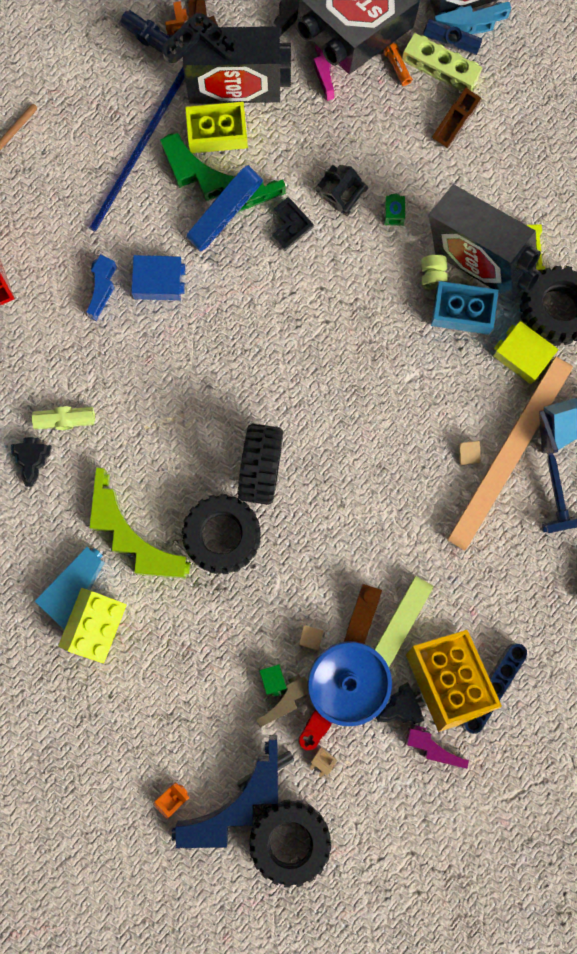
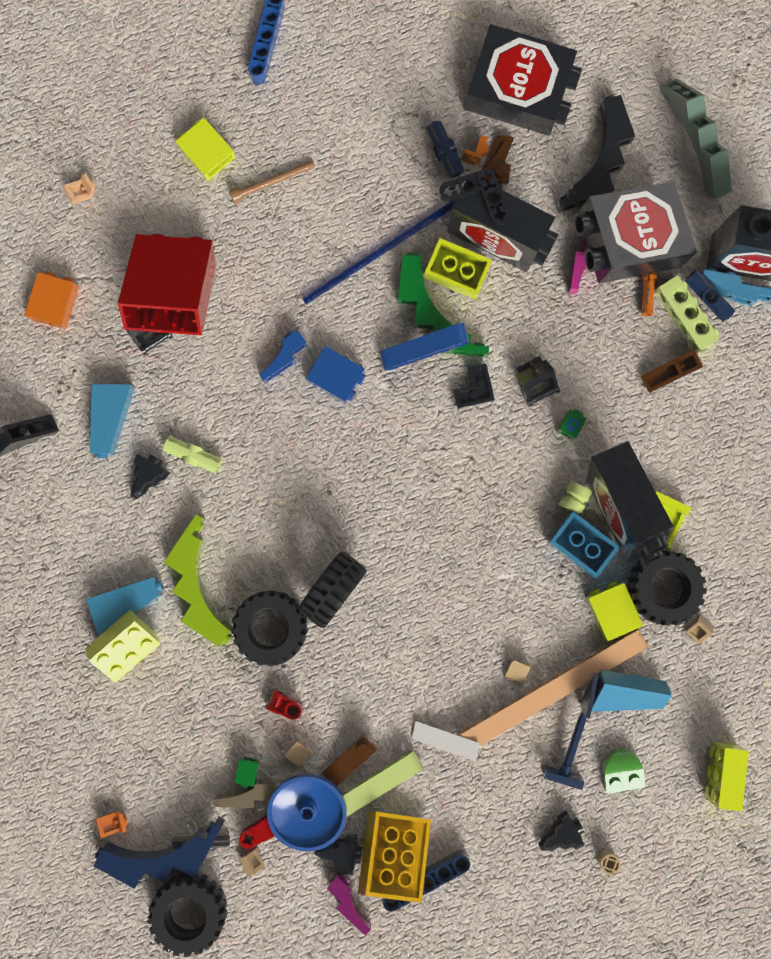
camera: 30 degrees right, 5 degrees up
none -> red piece [264,689,304,720]
none -> white sticker [411,721,480,761]

